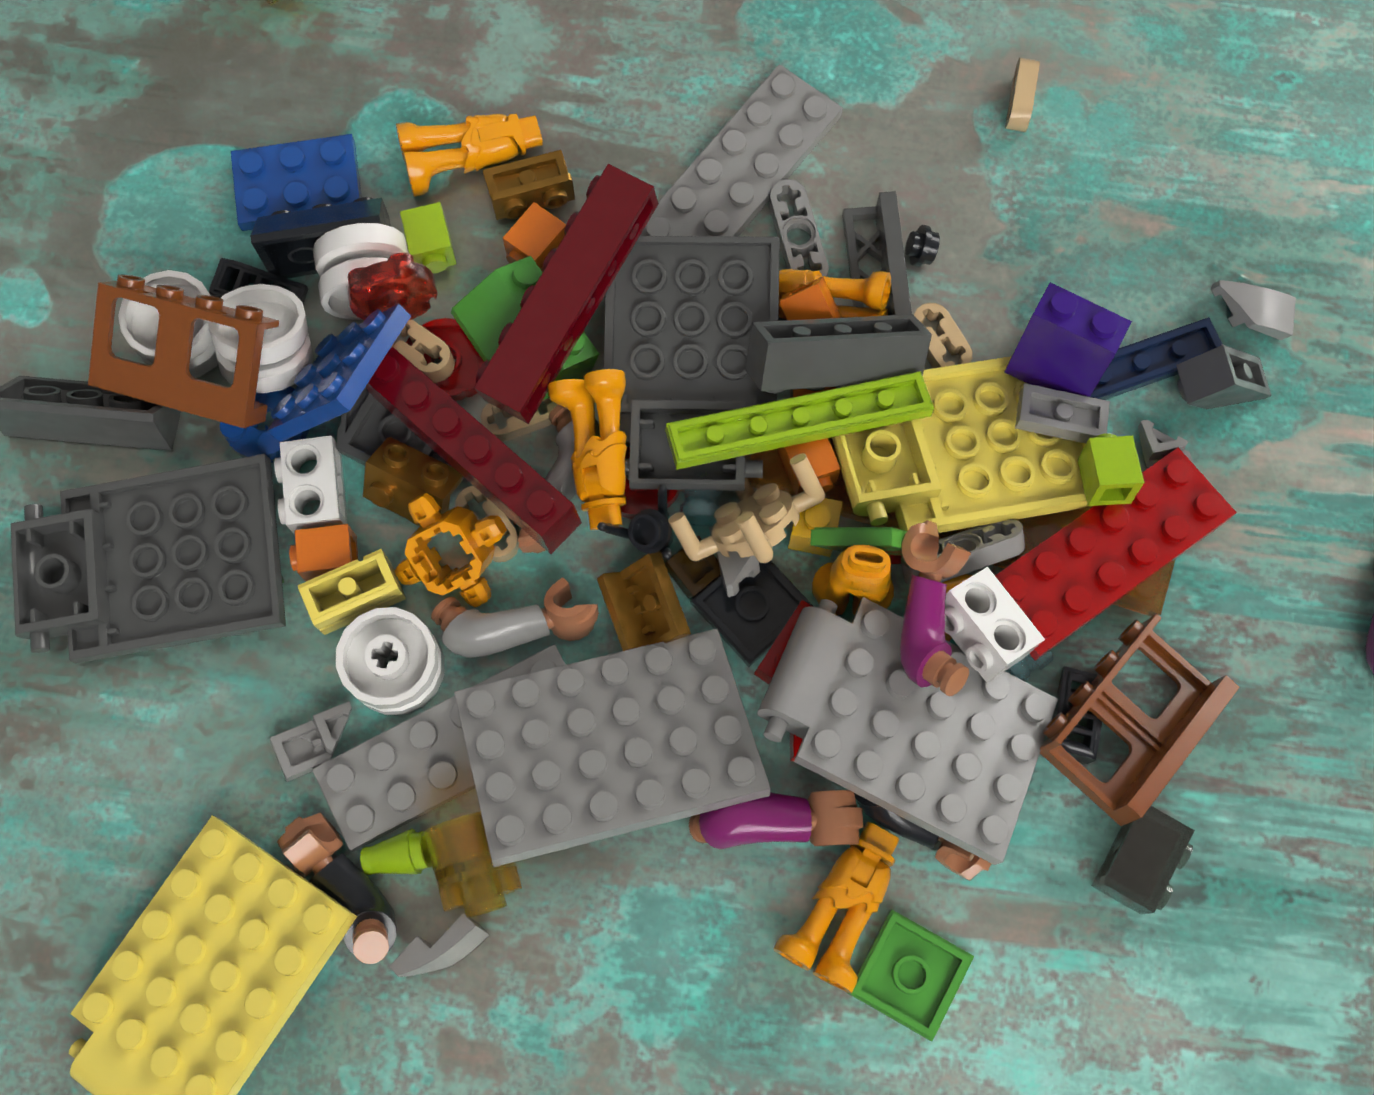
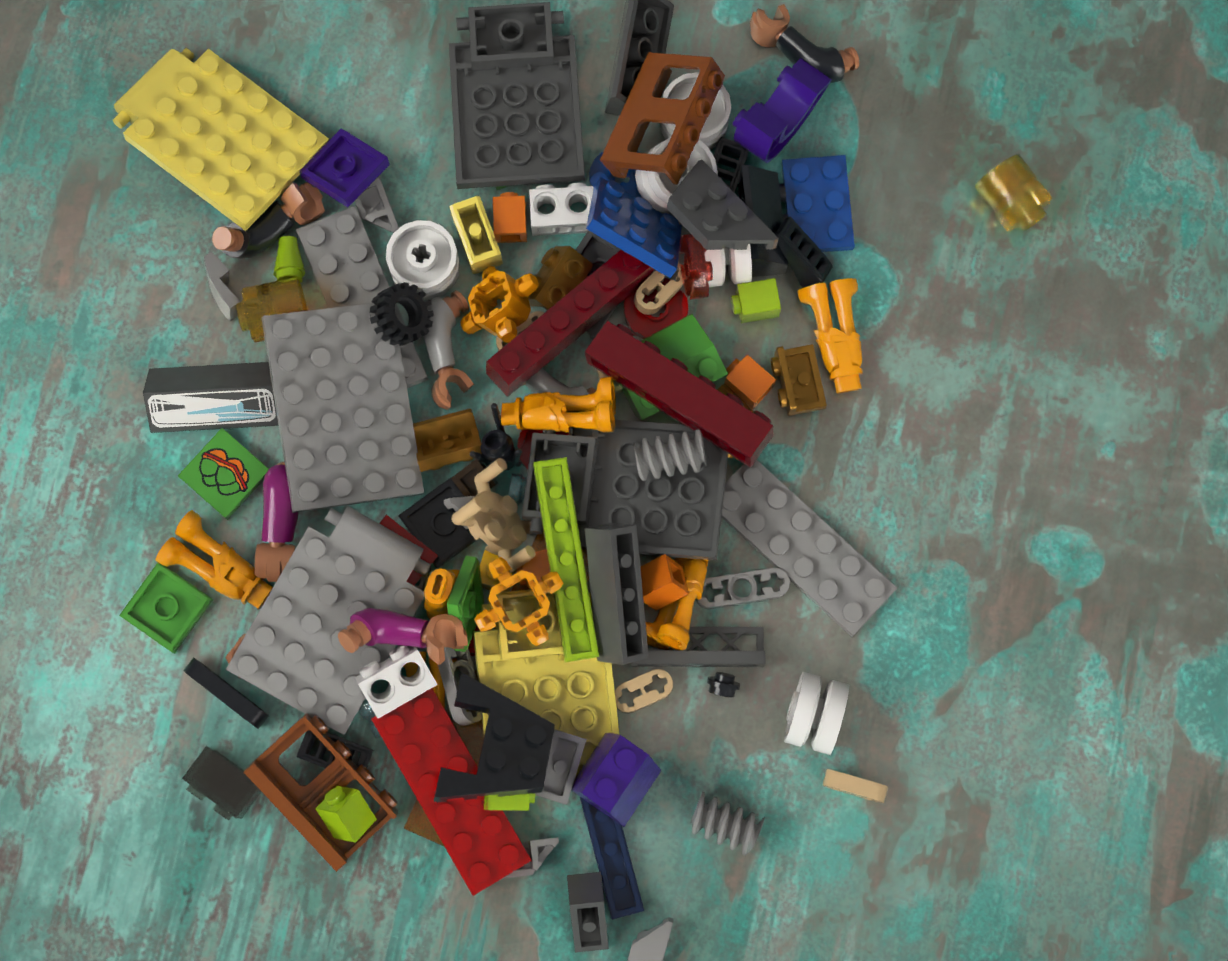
camera: 95 degrees right, 5 degrees up
none -> dark grey slope [143,362,279,433]
none -> bright green tile [178,428,269,520]
none -> black beam [183,657,269,729]
none -> dark purple plate [299,128,390,208]
none -> lime brick [315,786,377,843]
none -> black tyre [370,282,434,346]
none -> black wing [434,673,555,802]
none -> light orange piece [474,557,564,647]
none -> light grey piece [634,429,707,481]
none -> dark grey wing [667,160,779,250]
none -> light grey piece [690,791,765,856]
none -> dark purple brick [732,58,831,163]
none -> piece [750,4,860,83]
none -> black slope [775,217,833,288]
none -> white wheel [784,672,849,755]

